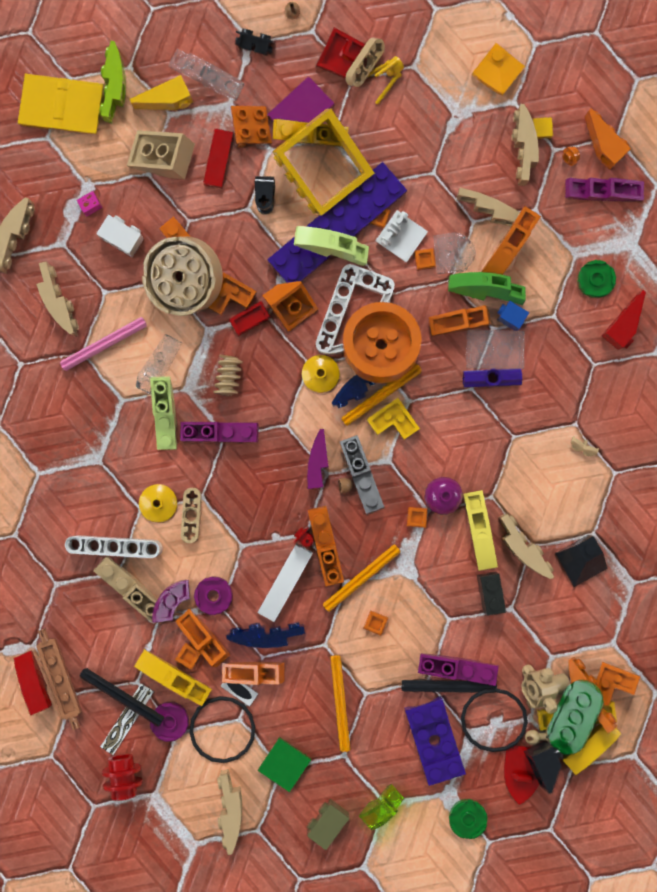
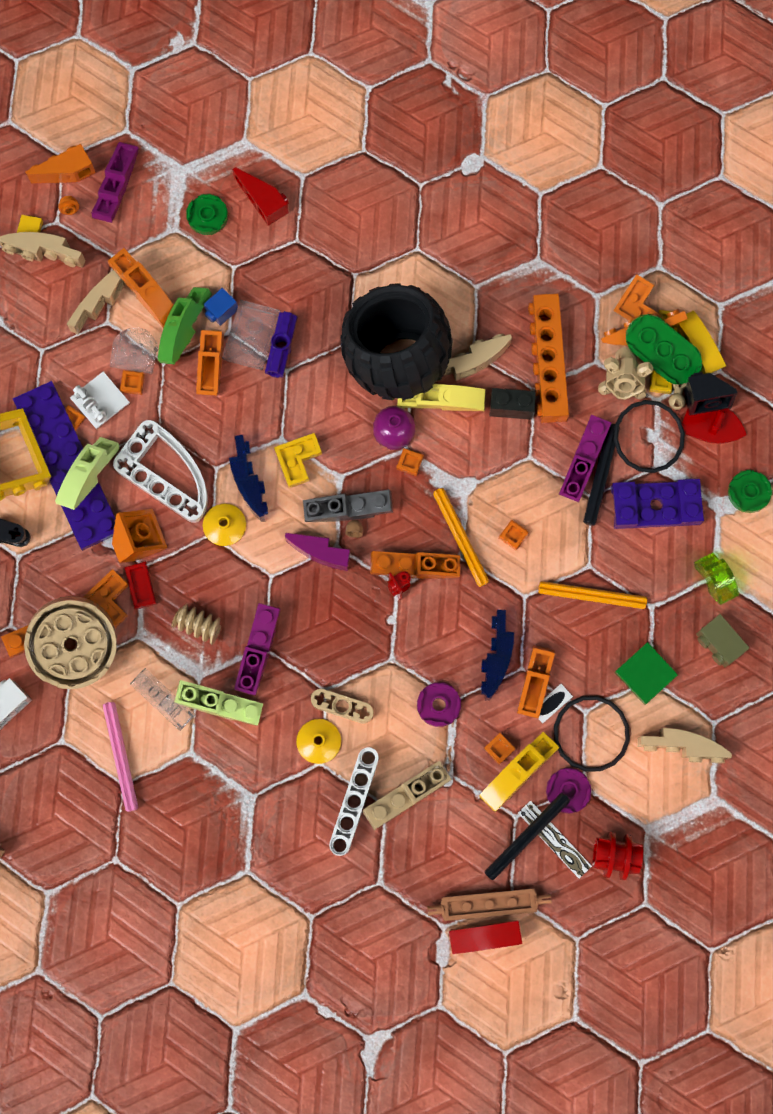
camera: 70 degrees left, 10 degrees down
tan slope [36,262,79,337] -> none
magenta tile [152,580,190,623] -> none
orange slope [175,609,230,668] -> none
white slope [258,543,313,622] -> none
light orange axle [341,364,422,426] -> none
orange brick [343,302,421,383] -> none
black slope [555,535,608,587] -> none
tan piece [571,436,599,457] -> none
none -> black tyre [340,283,453,401]
none -> orange brick [528,294,569,423]

